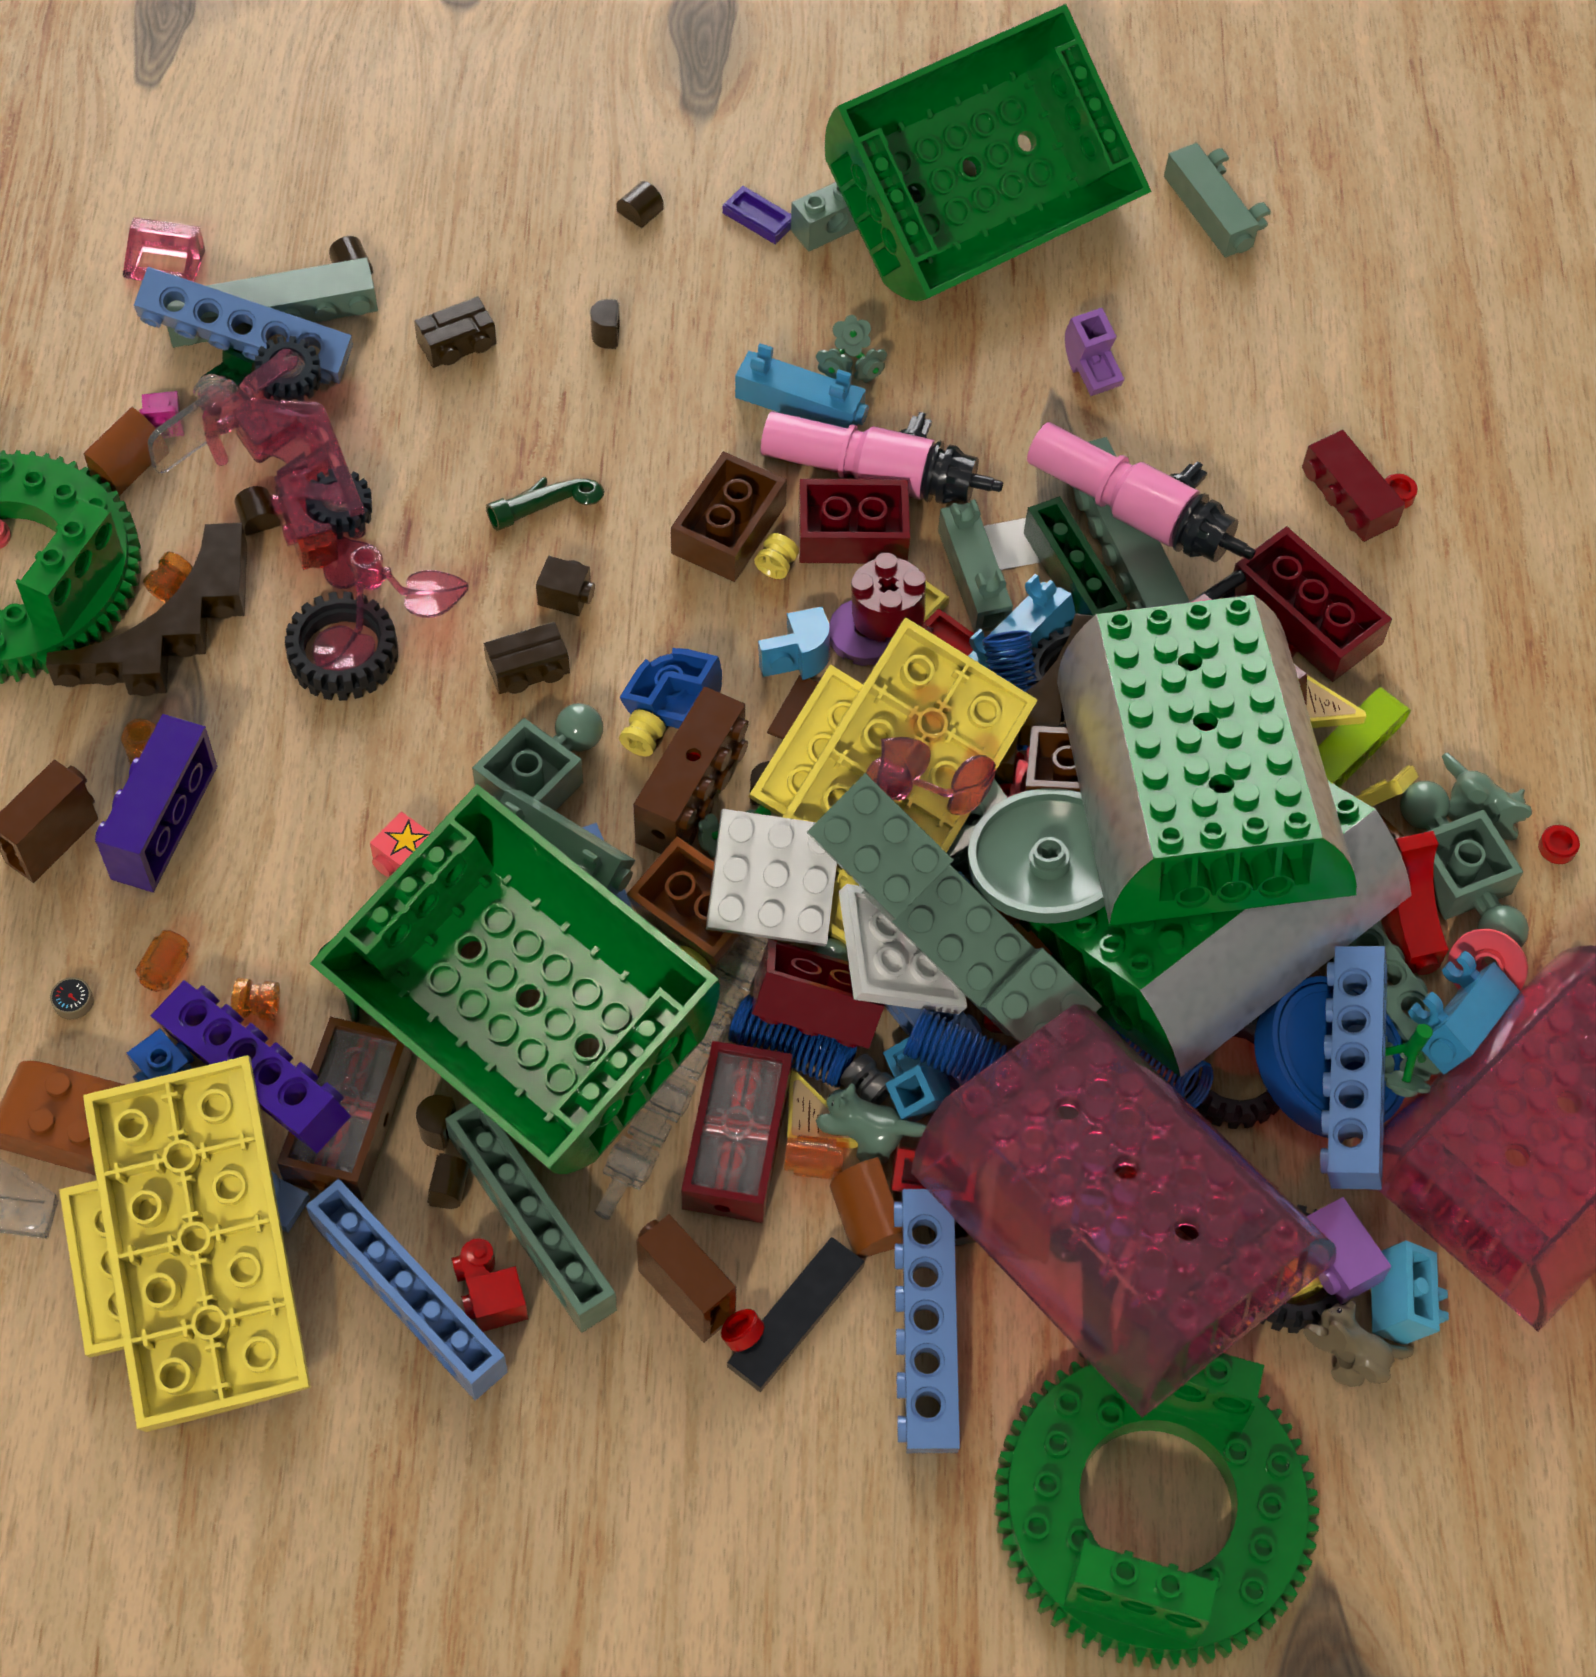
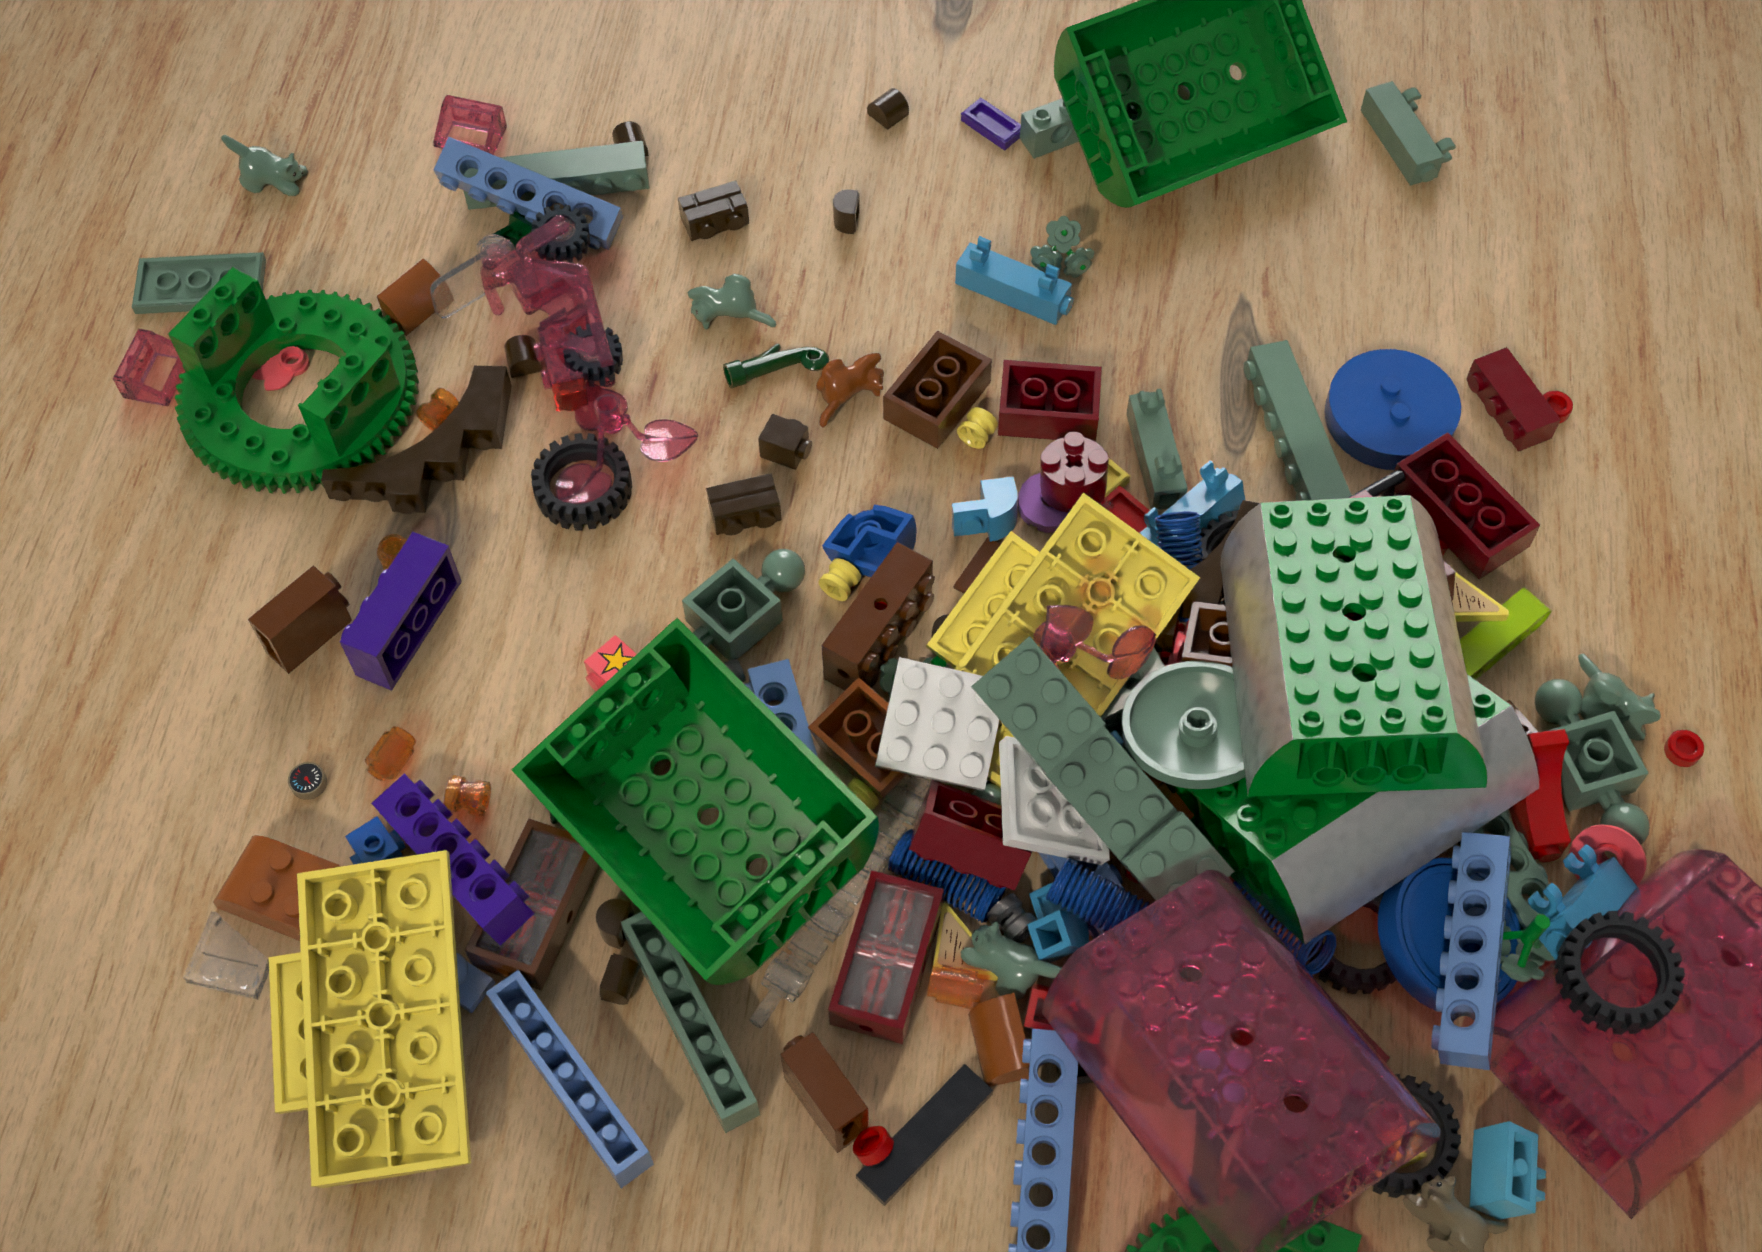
camera: 10 degrees right, 0 degrees up
dark pink bracket [139,391,181,436] -> none
red brick [451,1238,528,1332] -> none
sand green brick [499,790,635,894] -> none
bright pink piece [761,411,1003,504] -> none
white sticker [984,518,1040,570] -> none
dark green brick [1023,496,1128,616] -> none
bright pink piece [1027,422,1256,562] -> none
medium lavender brick [1065,308,1125,396] -> none
medium lavender brick [1294,1197,1392,1305] -> none
light yellow tile [1355,765,1419,806] -> none
none -> sand green animal [687,274,777,330]
none -> dark orange animal [816,353,884,428]
none -> blue brick [1324,349,1461,470]
none -> black tyre [1555,911,1685,1035]

